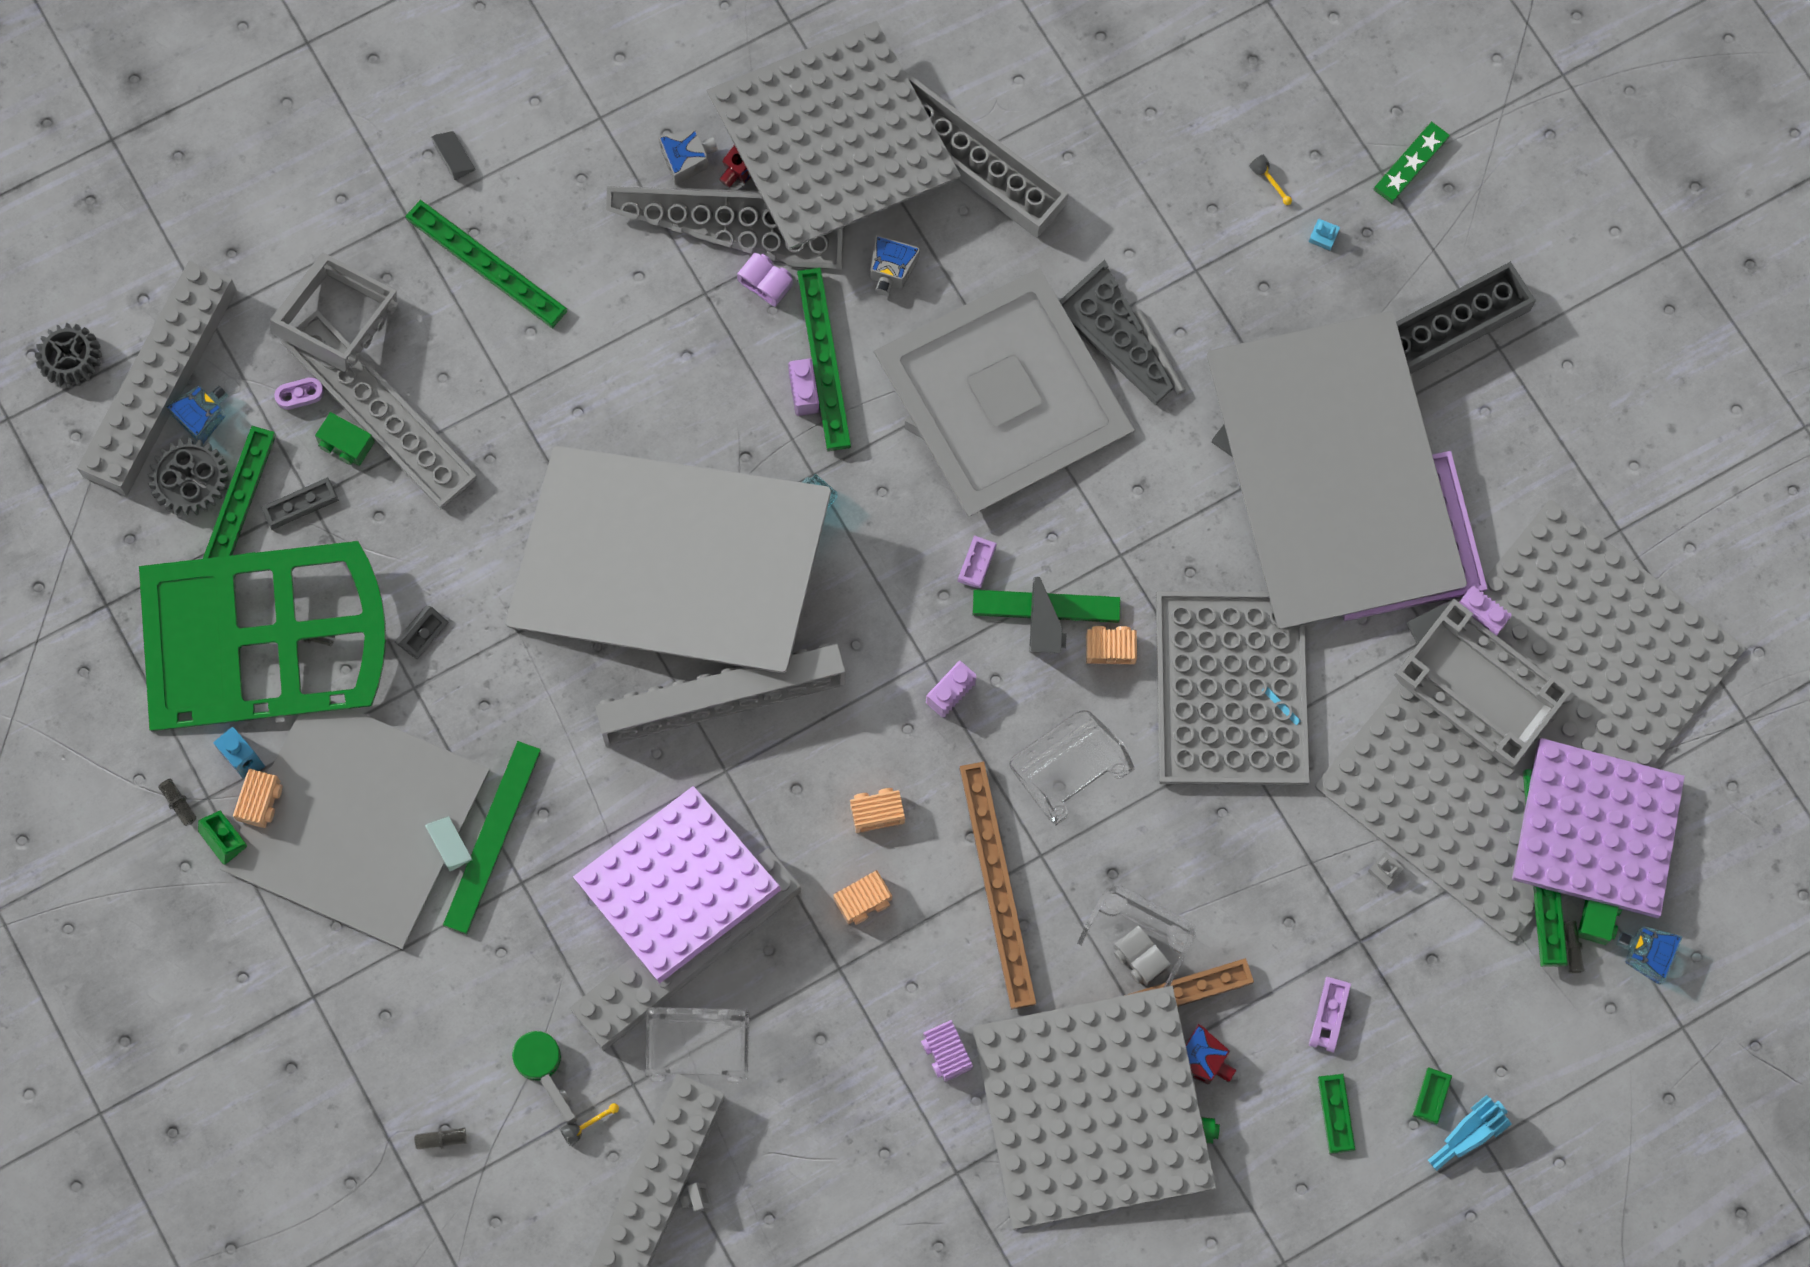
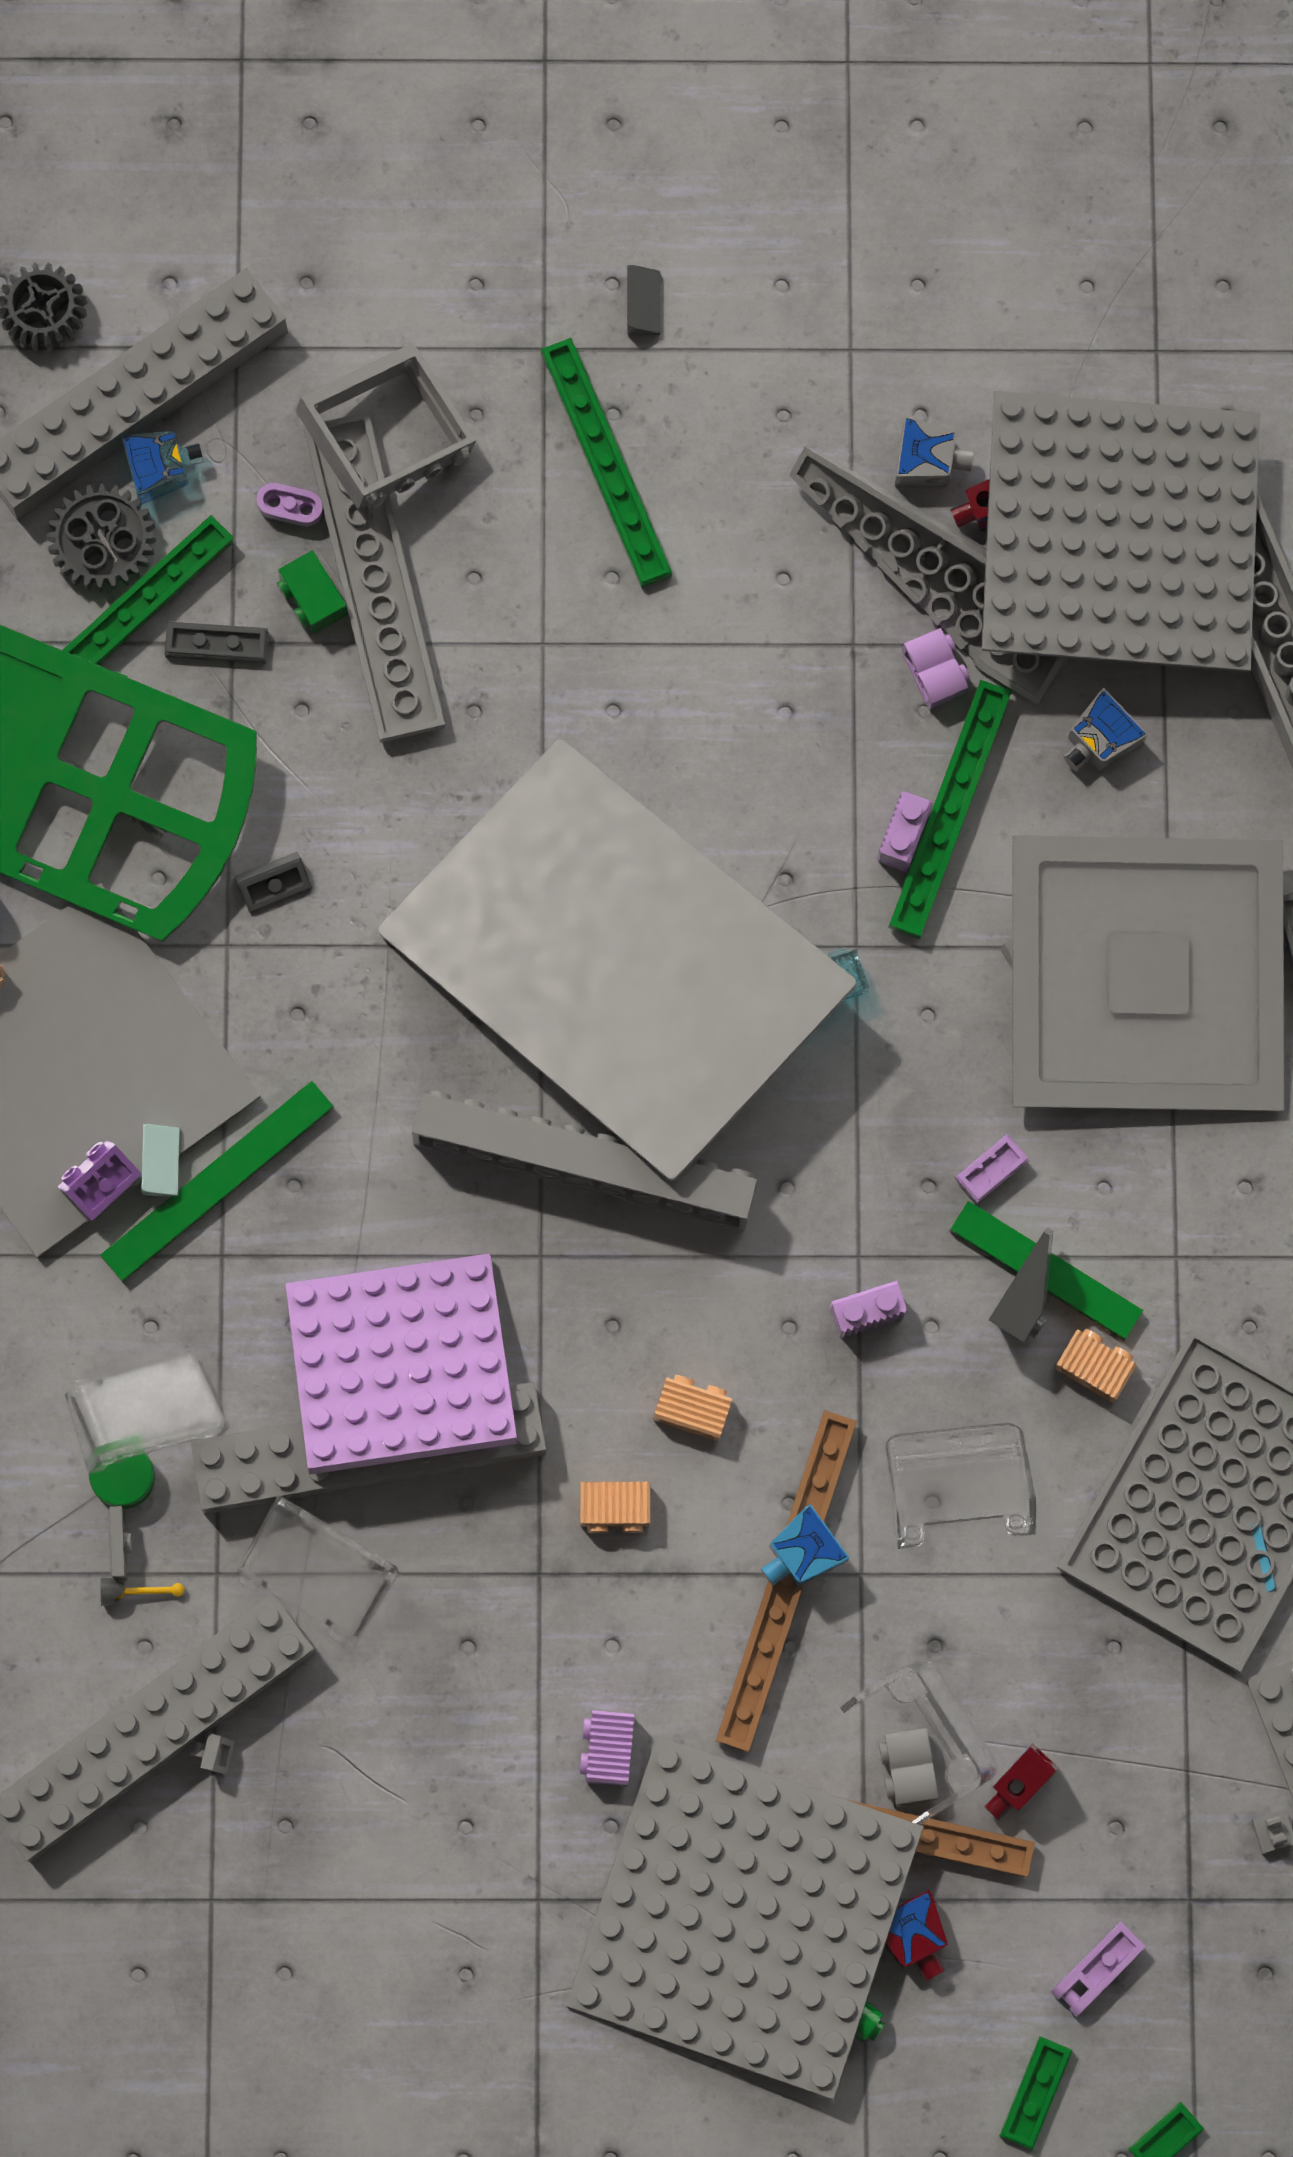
camera: 30 degrees right, 5 degrees up
none -> medium lavender bracket [58,1140,142,1221]
none -> clear windscreen [65,1350,229,1474]
none -> torso [761,1504,849,1586]
none -> dark red torso [984,1743,1058,1821]

